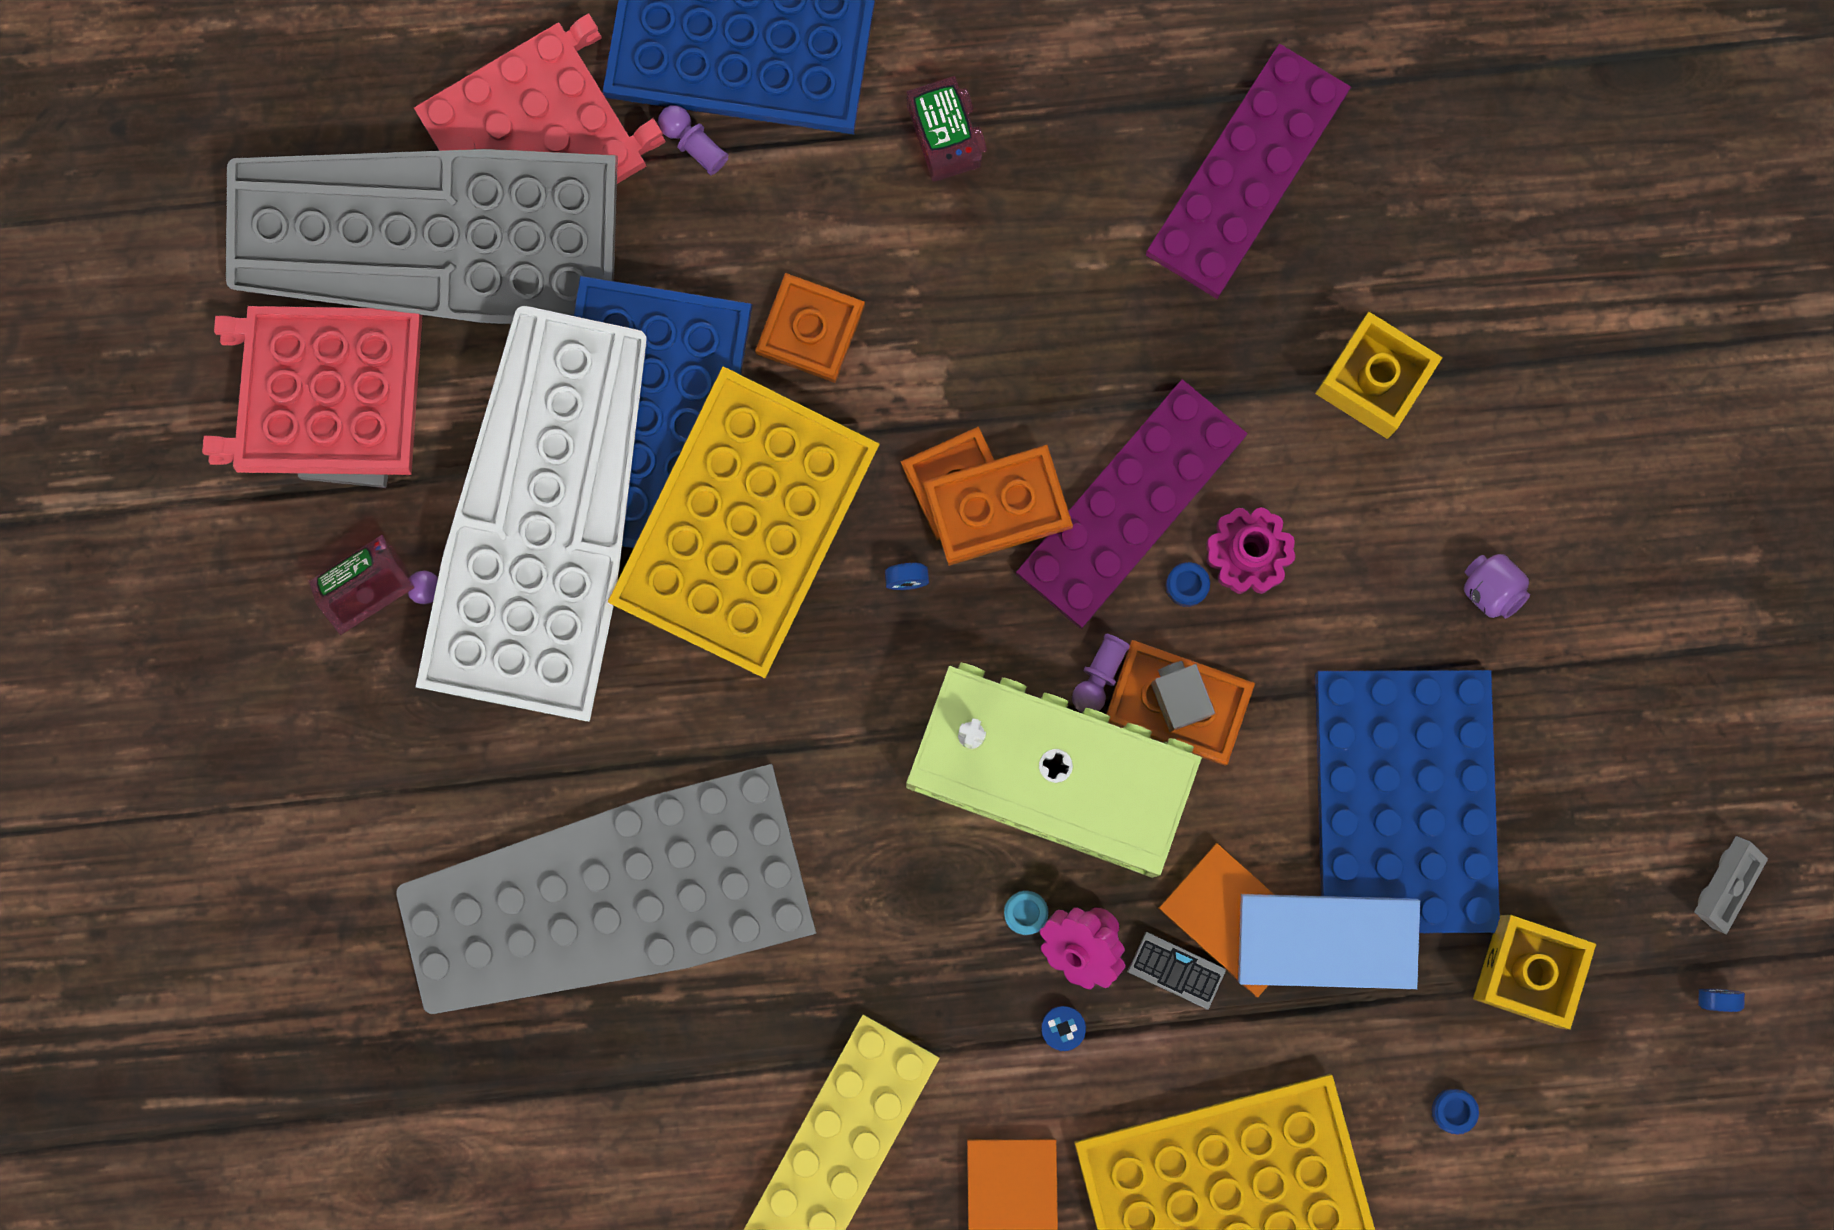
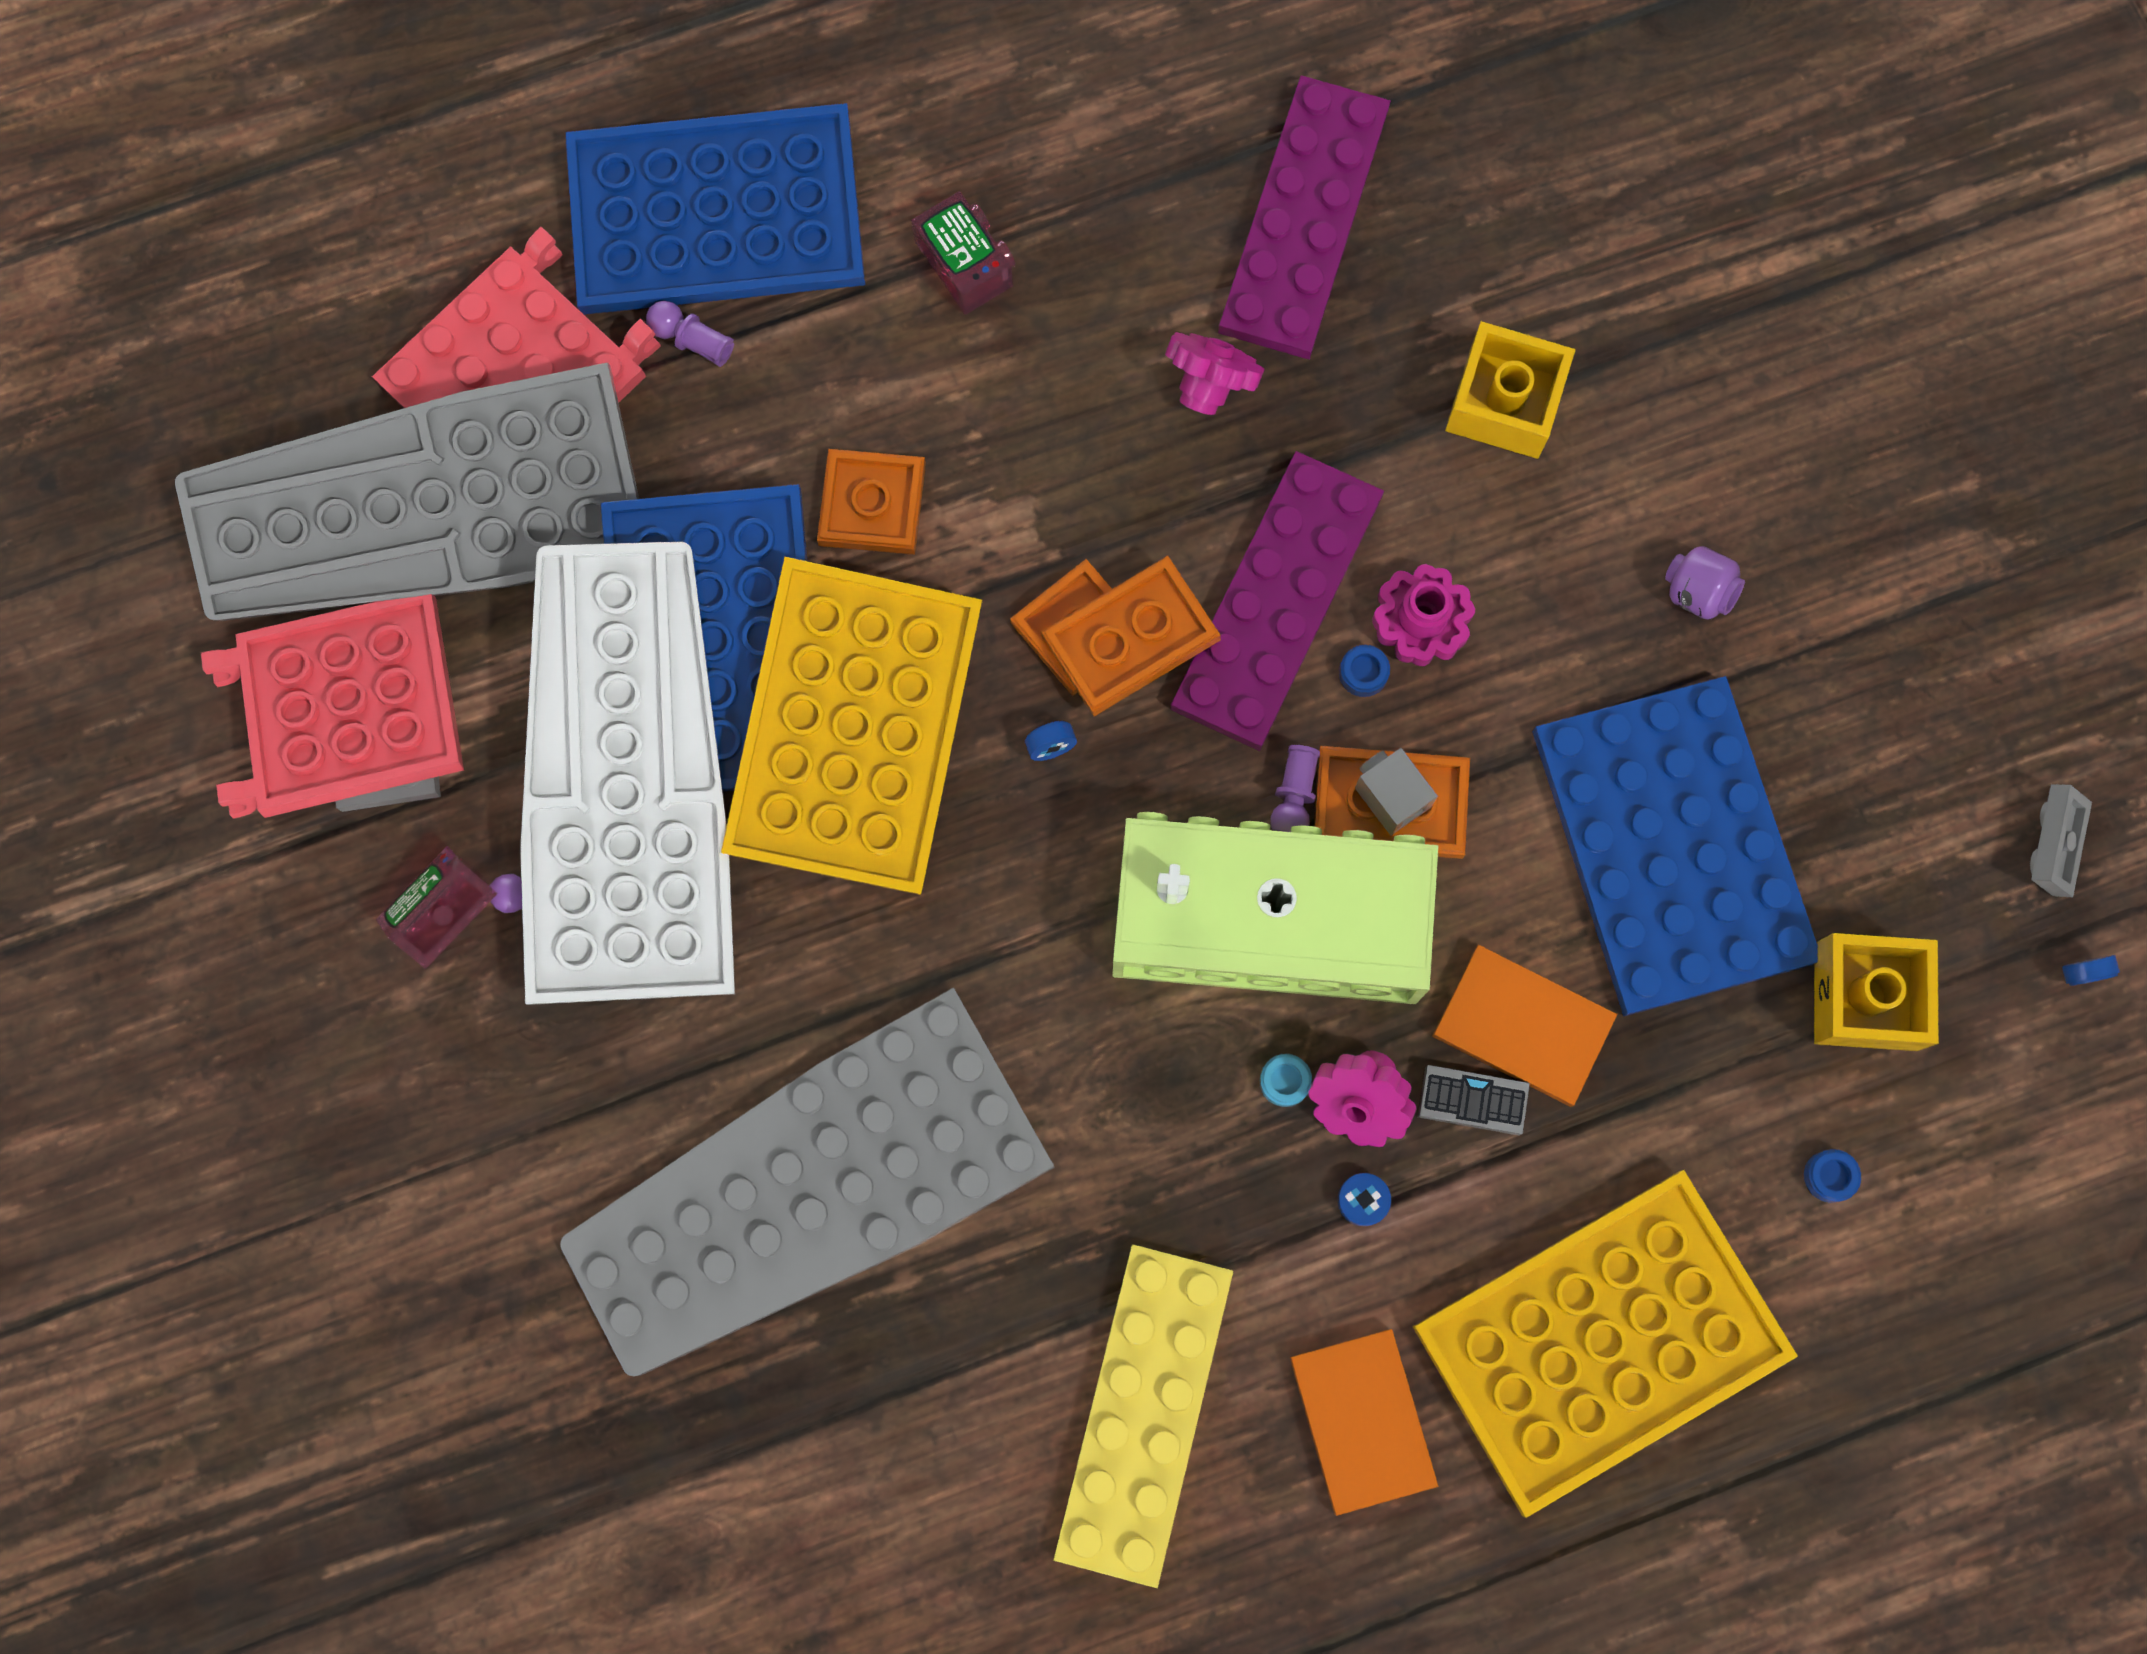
camera: 10 degrees left, 5 degrees down
light blue tile [1238,894,1420,989] -> none
none -> dark pink plant [1165,332,1265,415]

